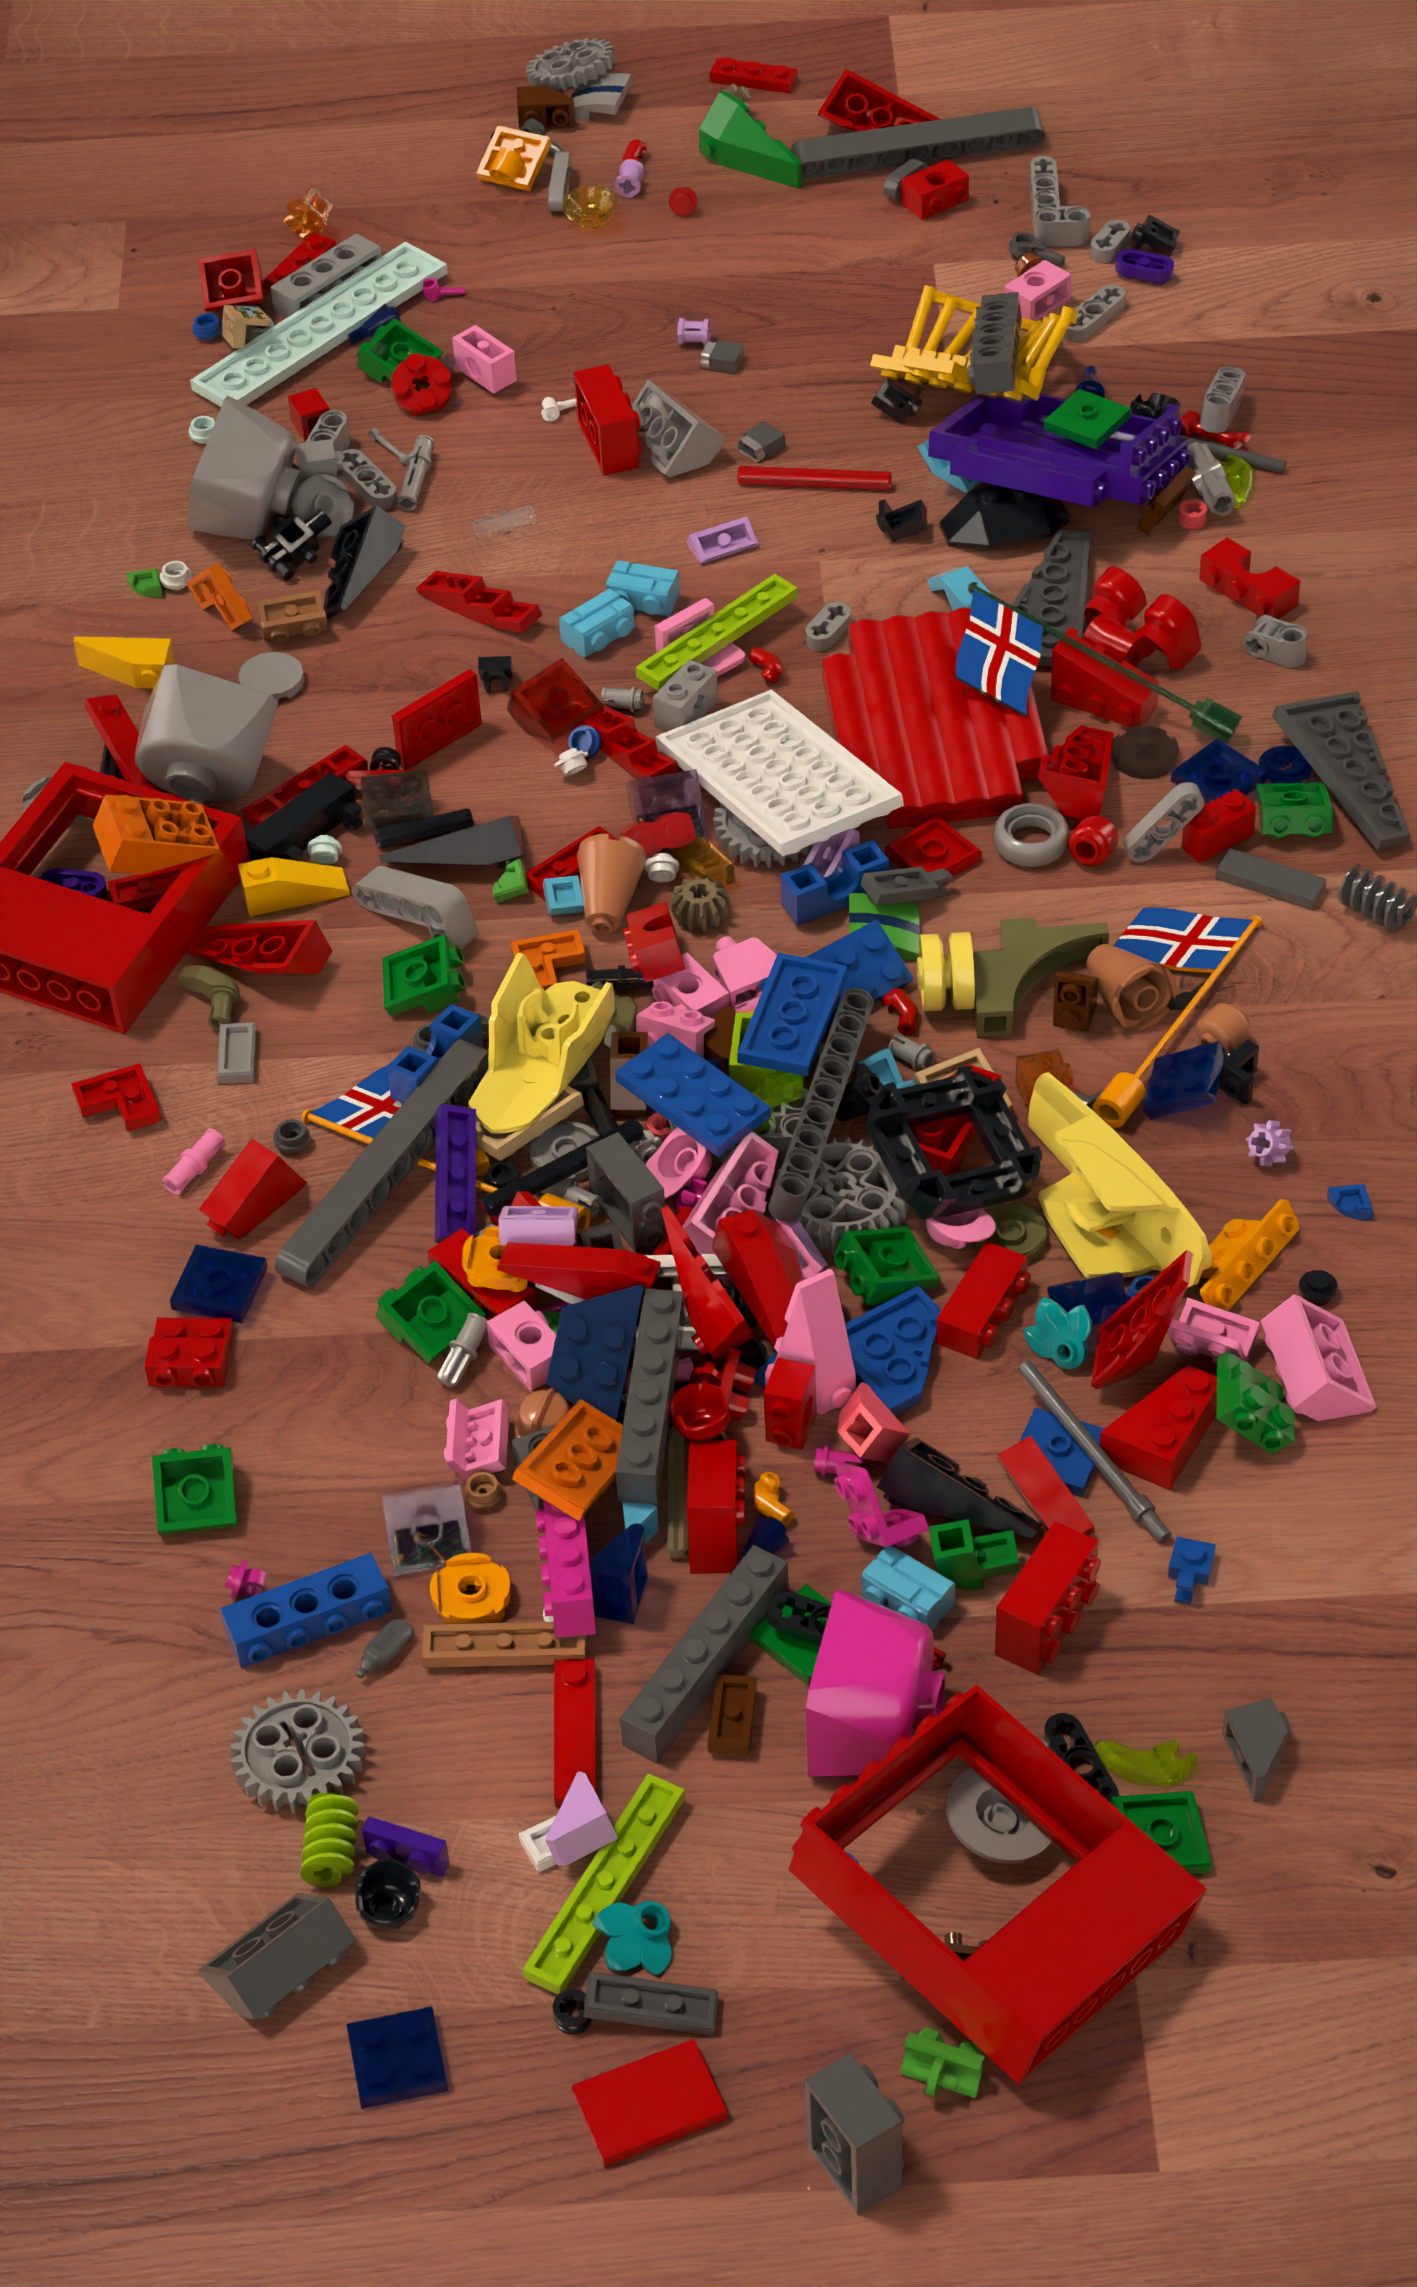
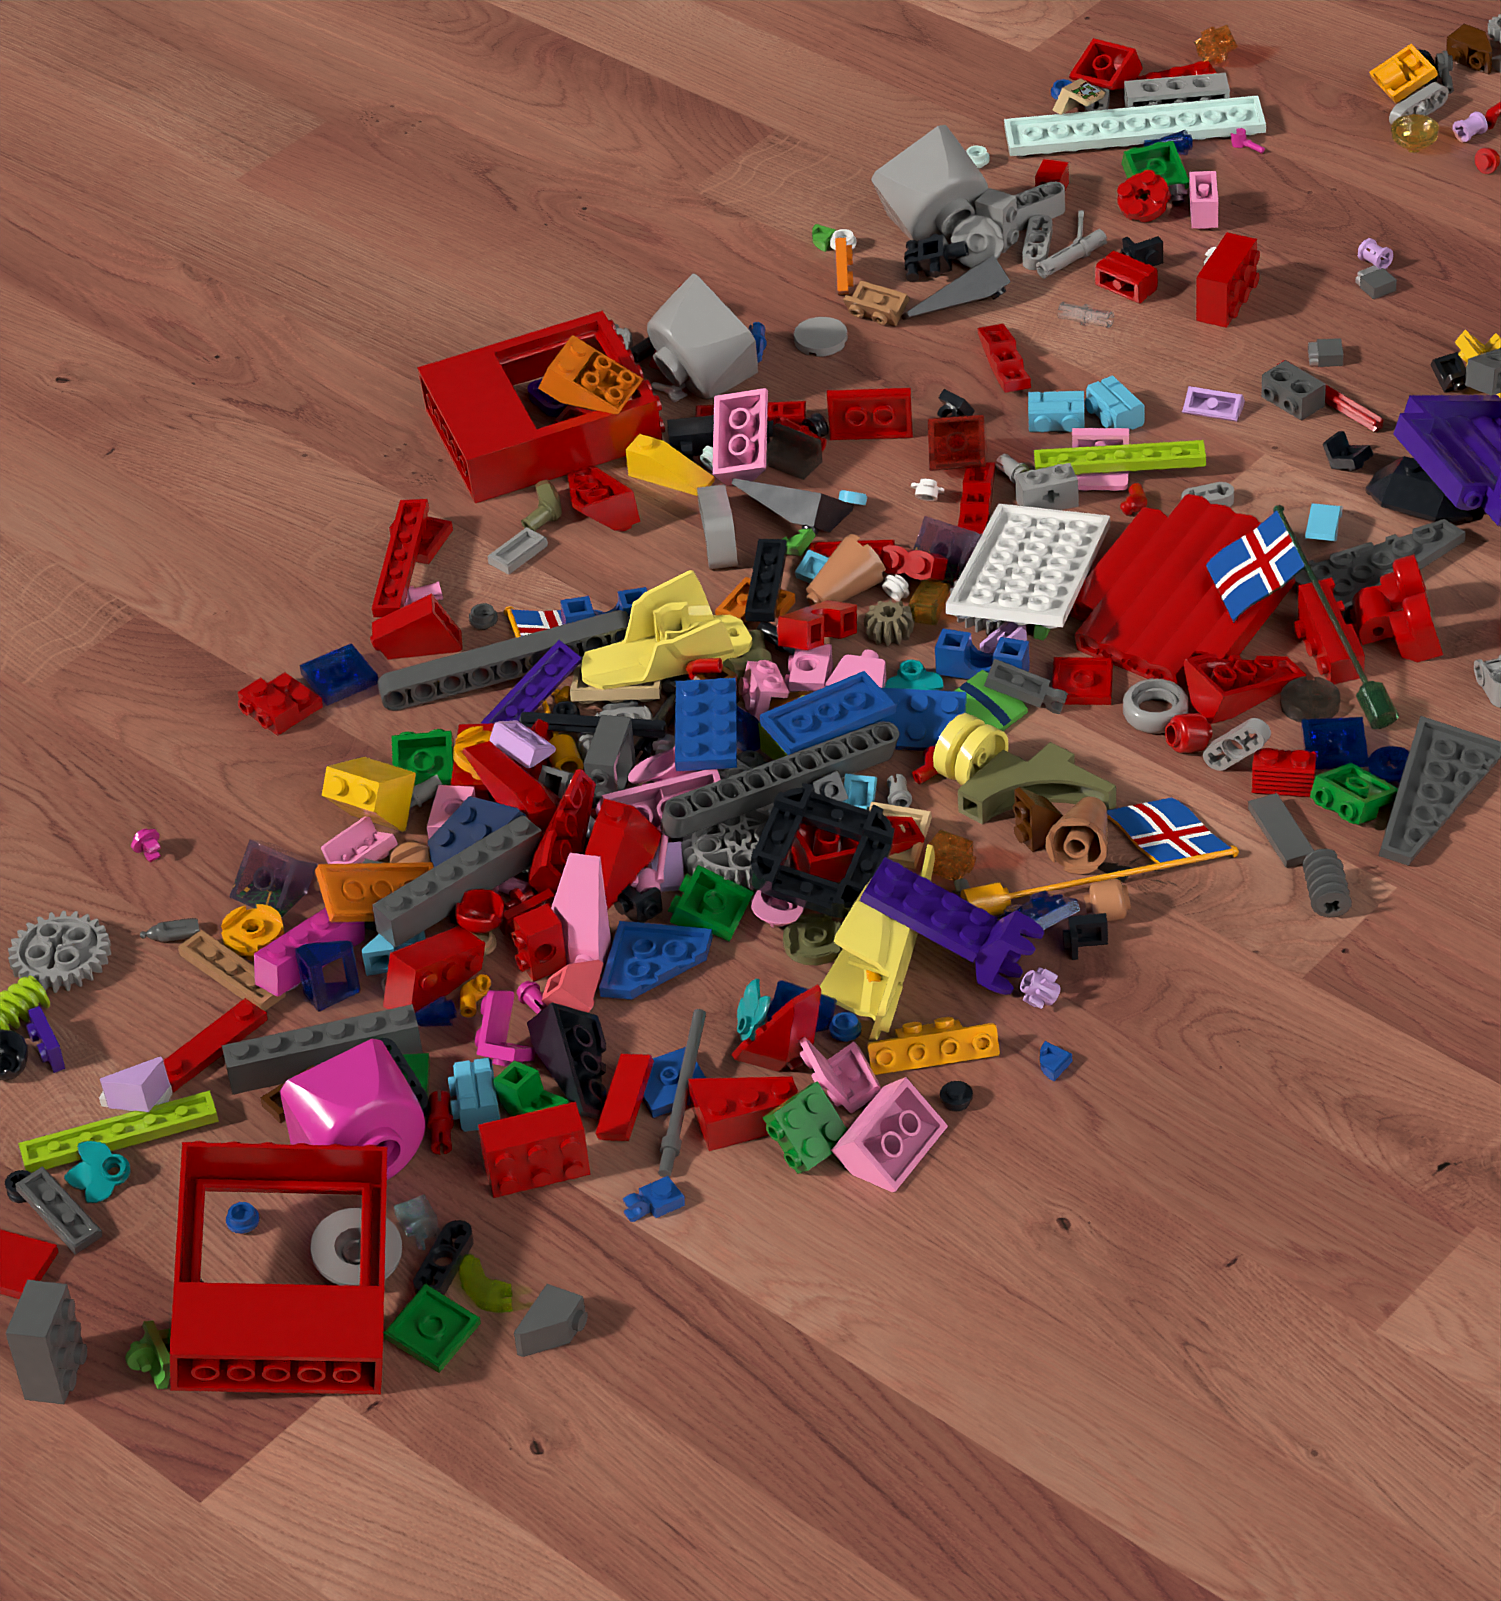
camera: 45 degrees right, 5 degrees down
yellow slope [73,636,175,689] -> none
green plate [152,1444,238,1536] -> none
blue brick [220,1552,392,1668] -> none
black axle [374,808,474,848] -> none
green plate [382,934,466,1016] -> none
blue plate [568,725,601,759] -> none
light grey wedge [632,379,726,478] -> none
clear neon green piece [752,1071,804,1132] -> none
red brick [936,1241,1031,1360] -> none
none -> yellow slope [322,757,416,832]
none -> red plate [371,499,430,618]
none -> red arm [686,658,723,680]
none -> bright pink slope [712,388,768,486]
none -> black plate [745,539,788,622]
none -> medium azure tile [838,490,867,506]
none -> dark purple hinge [859,857,1044,995]
none -> teal plate [885,659,944,690]
none -> red brick [1095,250,1158,304]
none -> black bracket [1120,236,1163,266]
none -> dark grey brick [1261,360,1326,421]

